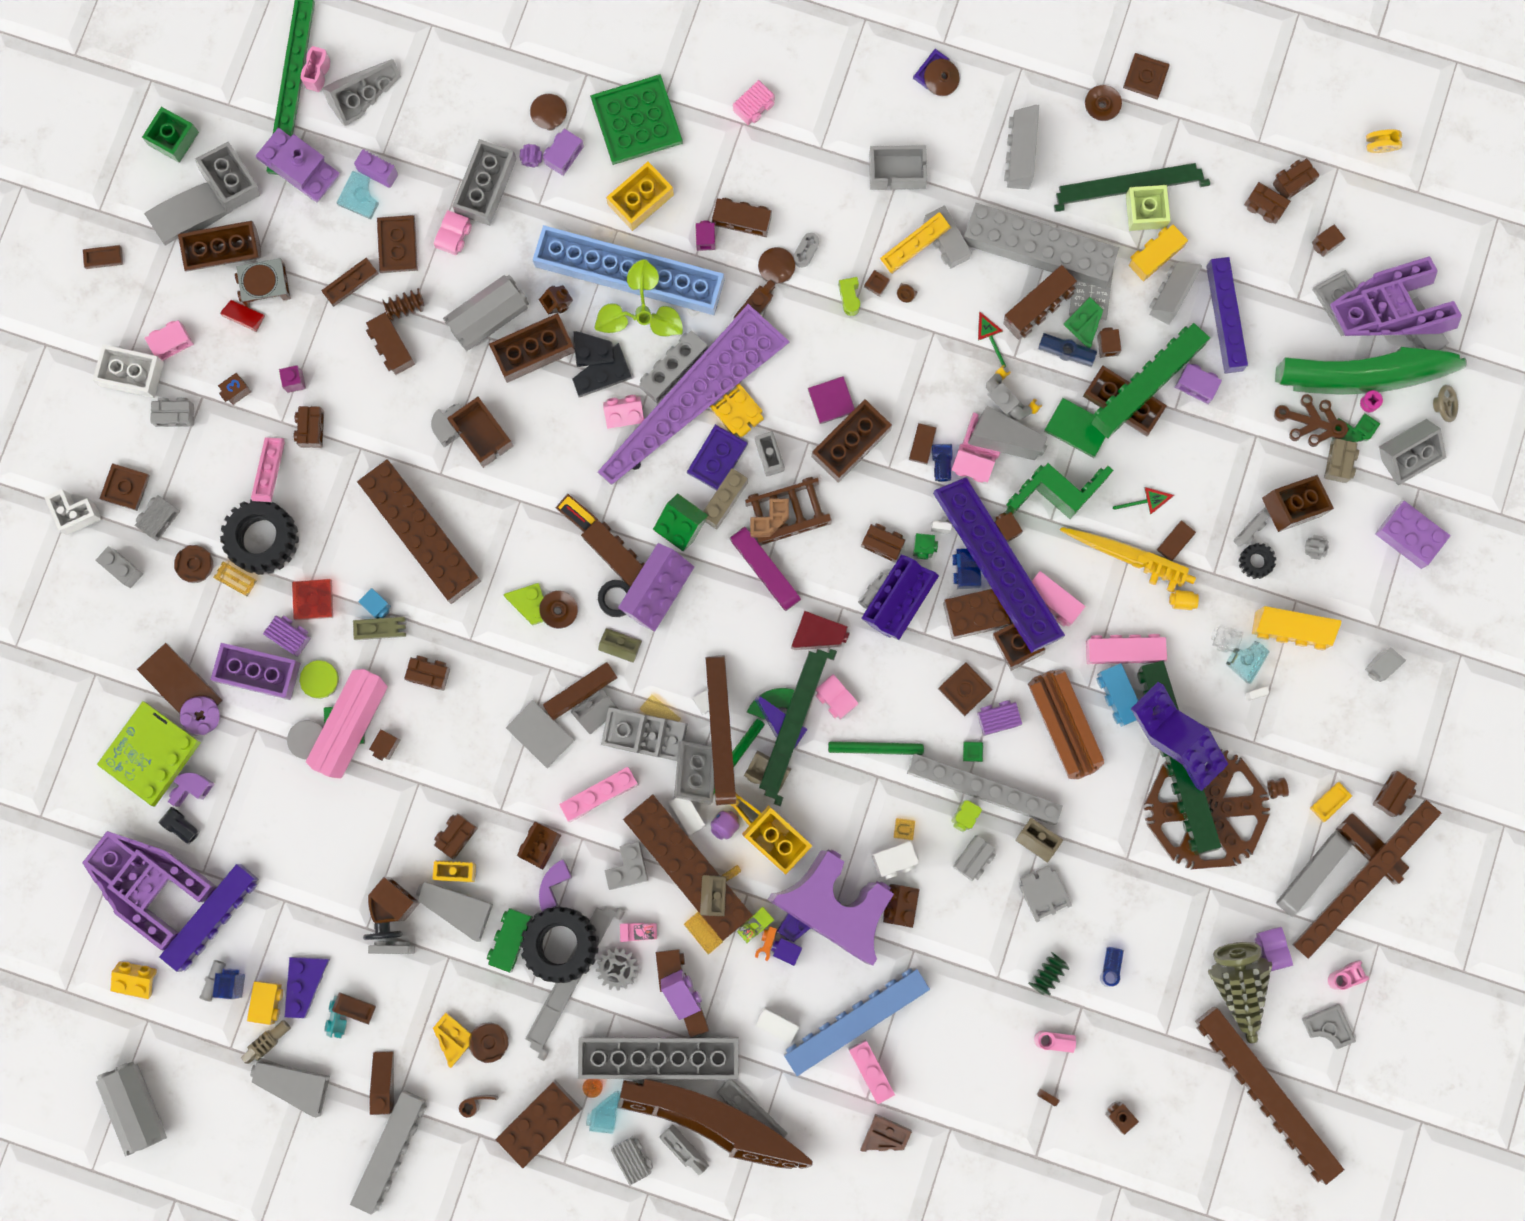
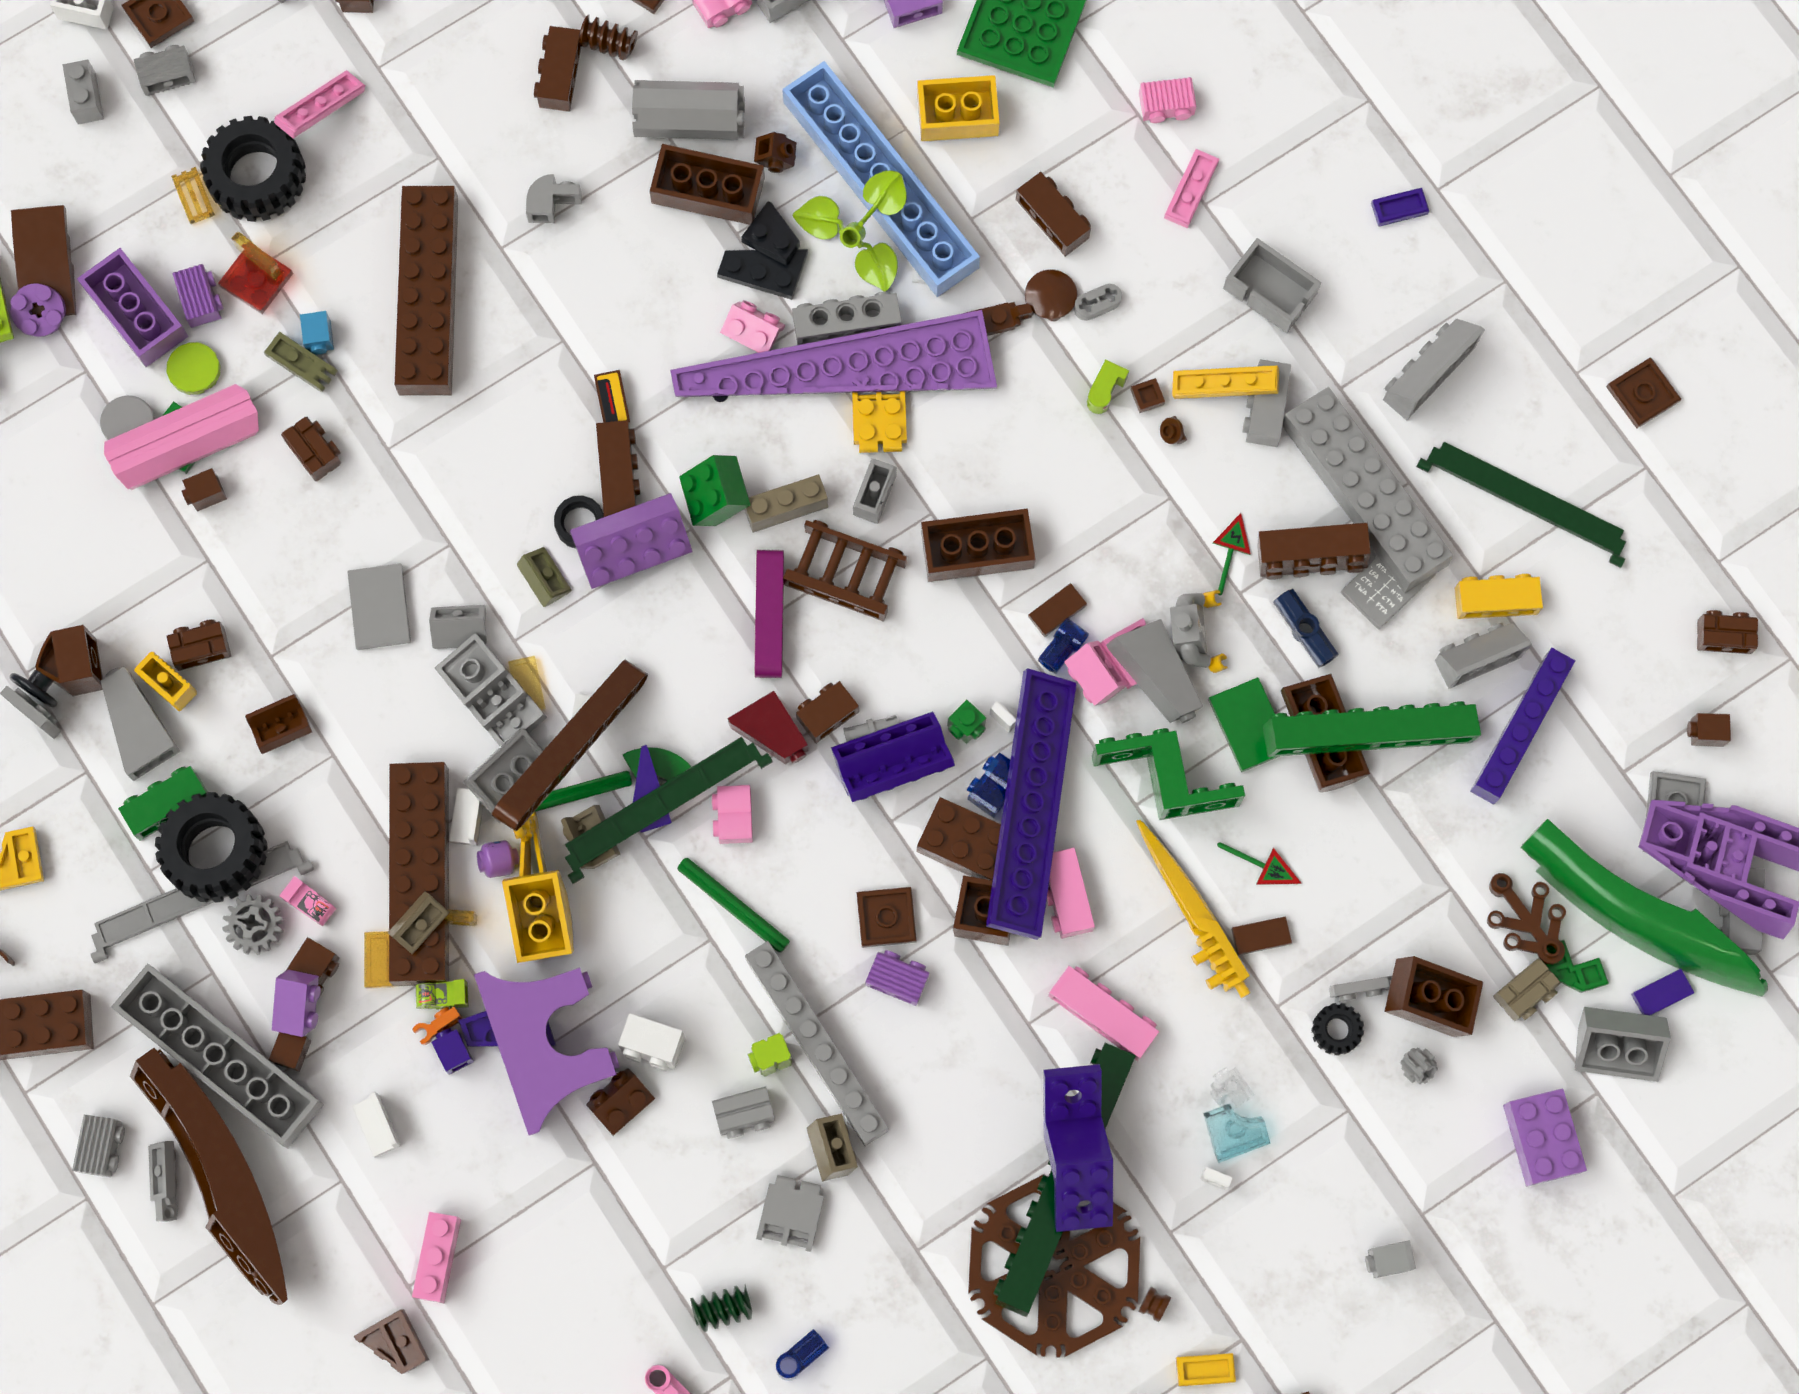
camera: 35 degrees right, 5 degrees down
reddish brown tile [174,545,213,583] -> none
magenta brick [279,365,306,393] -> none
reddish brown brick [294,406,324,448] -> none
reddish brown piece [447,397,514,468] -> none
reddish brown tile [469,1022,508,1063] -> none
lime wing [503,583,544,626] -> none
reddish brown dish [539,591,578,629] -> none
medium lavender brick [539,860,572,912] -> none
reddish brown tile [543,662,618,721] -> none
bright pink arch [559,767,638,823] -> none
clear orange tile [582,1079,603,1098] -> none
clear light blue slope [586,1091,619,1134] -> none
light grey brick [605,842,648,890] -> none
dark purple tile [687,424,748,491] -> none
magenta brick [696,221,715,251] -> none
light grey tile [717,1079,788,1137] -> none
medium nougat tile [750,498,789,537] -> none
medium blue brick [784,968,930,1076] -> none
magenta tile [808,376,855,424] -> none
reddish brown brick [861,523,906,563] -> none
clear yellow tile [893,818,915,840] -> none
reddish brown dish [924,59,960,96] -> none
green tile [963,742,983,762] -> none
reddish brown brick [995,512,1023,542] -> none
dark orange piece [1028,669,1104,779] -> none
green wing [1063,297,1103,348] -> none
reddish brown dish [1085,85,1122,121] -> none
dark azure brick [1096,663,1138,727] -> none
reddish brown brick [1097,327,1121,358] -> none
yellowish green brick [1126,185,1170,231] -> none
yellow brick [1169,590,1199,610] -> none
medium lavender brick [1174,363,1222,404] -> none
reddish brown brick [1244,182,1291,224] -> none
yellow slope [1252,606,1342,650] -> none
dark pink wheel [1360,391,1383,413] -> none
dark tan piece [1433,385,1458,422] -> none
none -> clear yellow tile [231,232,281,280]
none -> reddish brown brick [796,681,859,744]
none -> bright pink tile [1164,149,1219,228]
none -> dark purple tile [1631,969,1694,1015]

